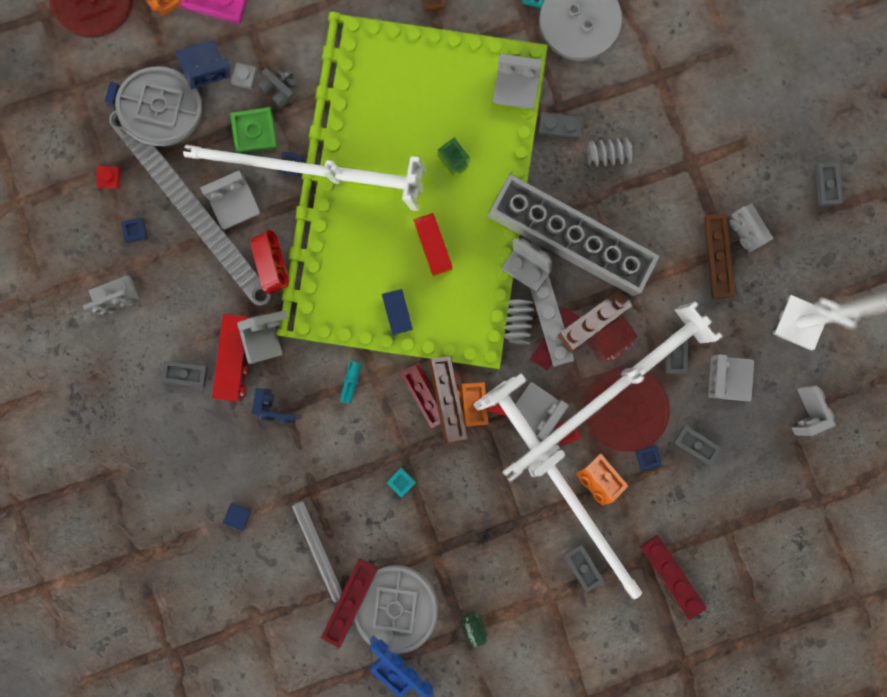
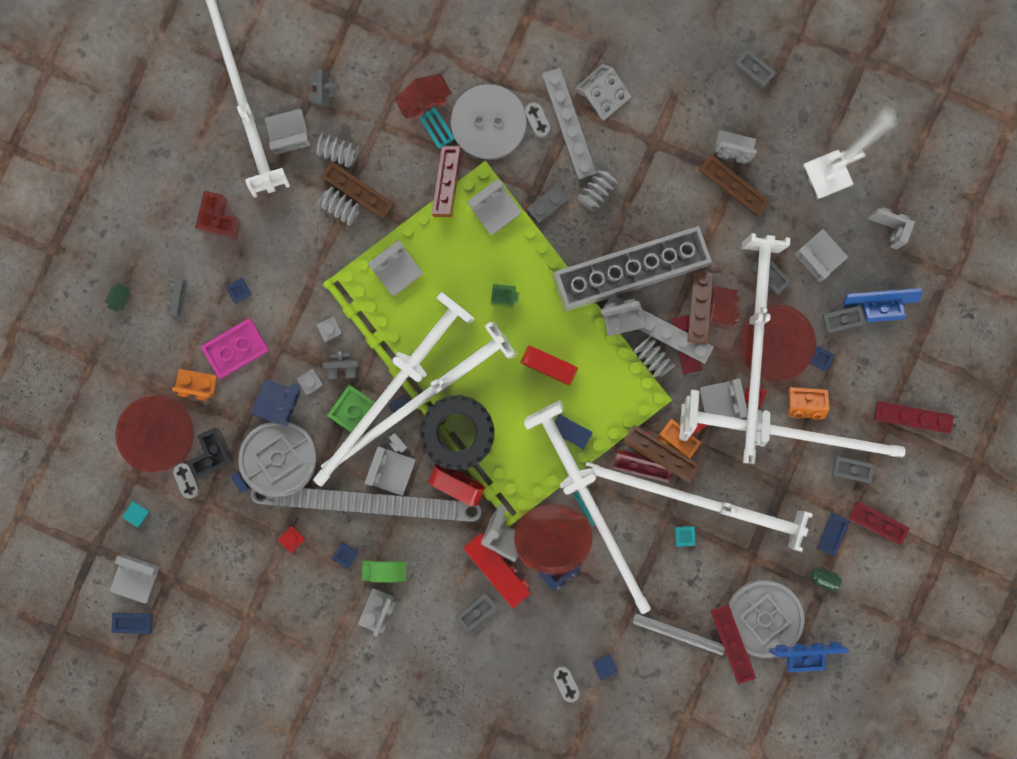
camera: 50 degrees left, 0 degrees up
none -> teal tile [122,501,150,528]
none -> light grey beam [173,463,200,499]
none -> black brick [187,428,234,479]
none -> white piece [313,292,474,487]
none -> light grey plate [316,316,342,342]
none -> bright green brick [362,560,406,582]
none -> light grey bracket [368,240,423,296]
none -> light grey plate [389,433,408,453]
none -> black tyre [420,395,495,470]
none -> plate [432,146,462,218]
none -> clear red plate [514,504,592,574]
none -> white piece [524,400,651,614]
none -> light grey beam [525,102,550,138]
none -> light grey plate [542,68,596,181]
none -> light grey beam [553,666,579,702]
none -> light grey bracket [575,64,631,120]
none -> white piece [586,462,813,552]
none -> dark blue tile [817,513,850,556]
none -> blue bracket [843,288,923,322]
none -> dark red plate [848,501,910,545]

